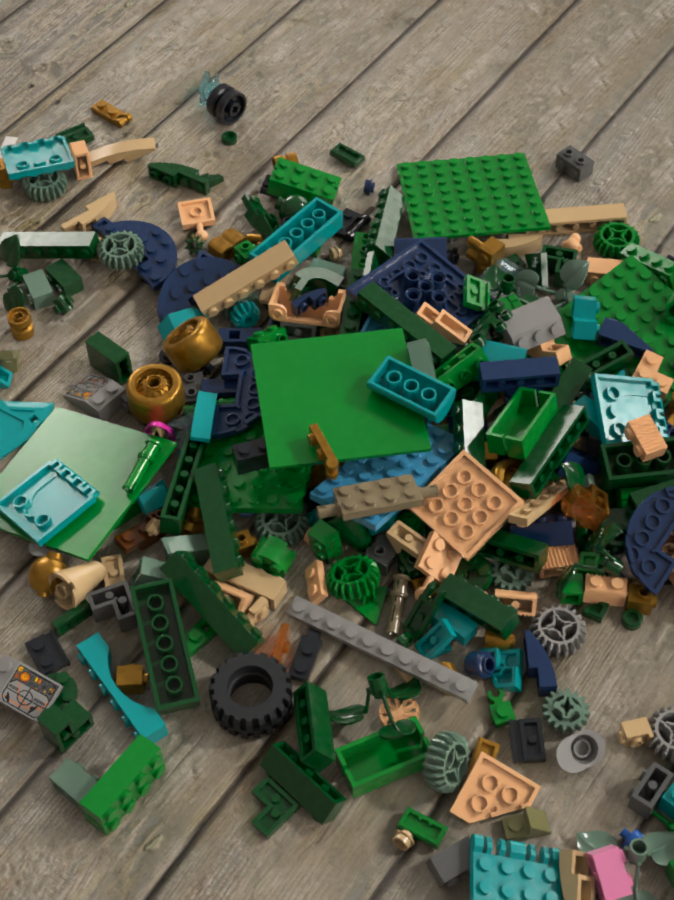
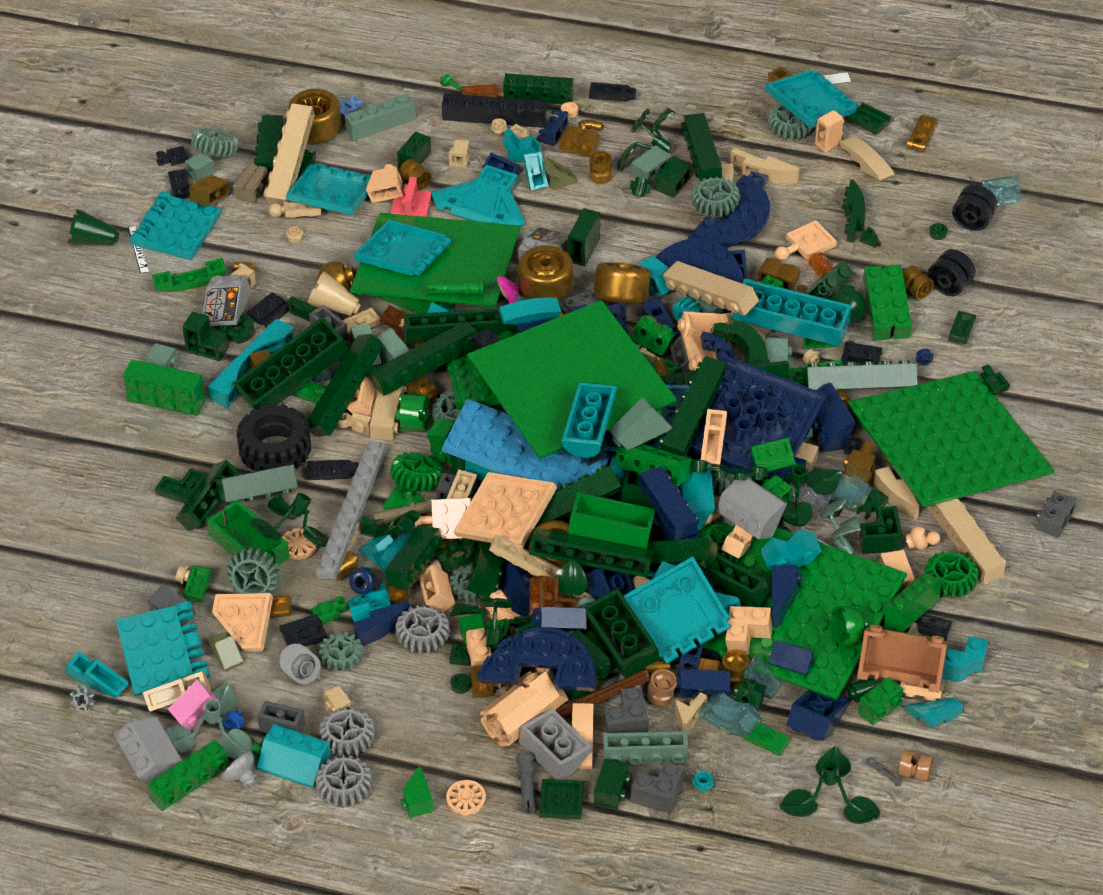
camera: 70 degrees right, 5 degrees down
dark green gear [184,234,206,255] -> none
clear orange plate [272,623,291,664] -> none
light nougat plate [305,559,328,605] -> none
pearl gold plate [307,423,339,480] -> none
dark tan plate [316,474,439,521] -> none
dark green wing [525,253,548,288] -> none
light nougat brick [624,414,668,462] -> none
none -> brick [531,607,586,631]
none -> clear orange brick [808,252,833,277]
none -> black wheel [928,249,976,297]
none -> dark green plate [980,364,1010,395]

